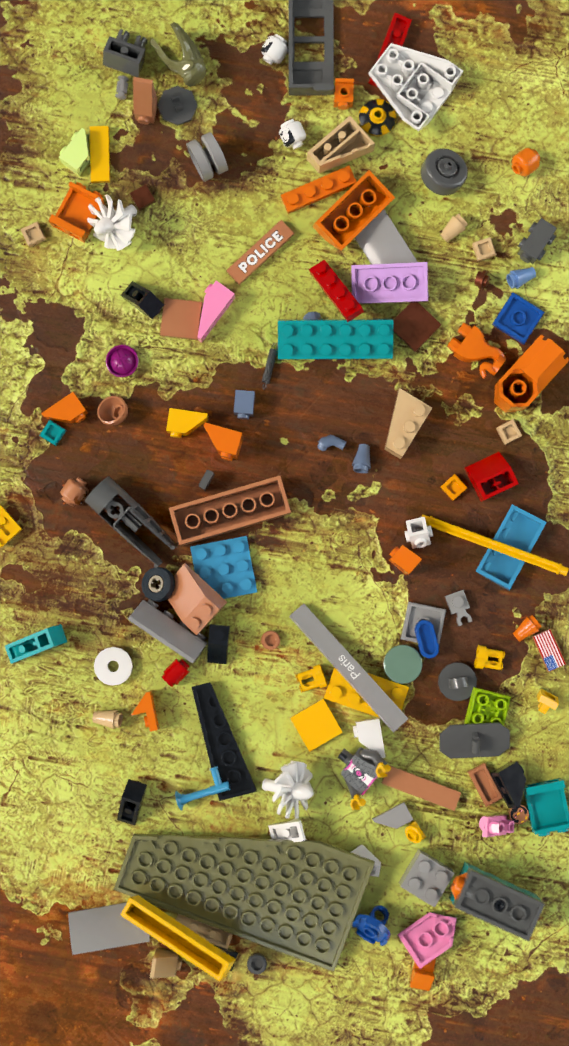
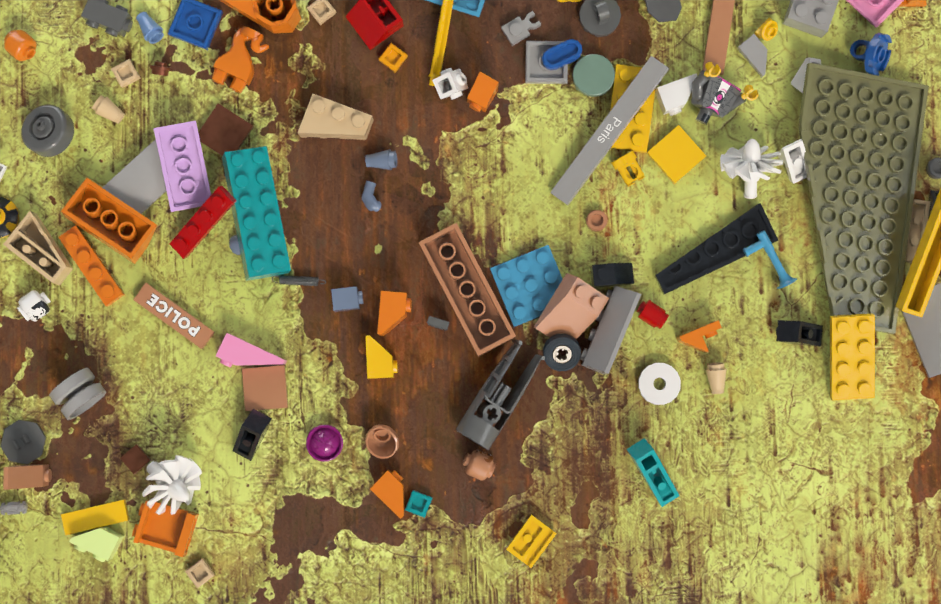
camera: 105 degrees left, 0 degrees up
none -> yellow plate [830,314,875,401]

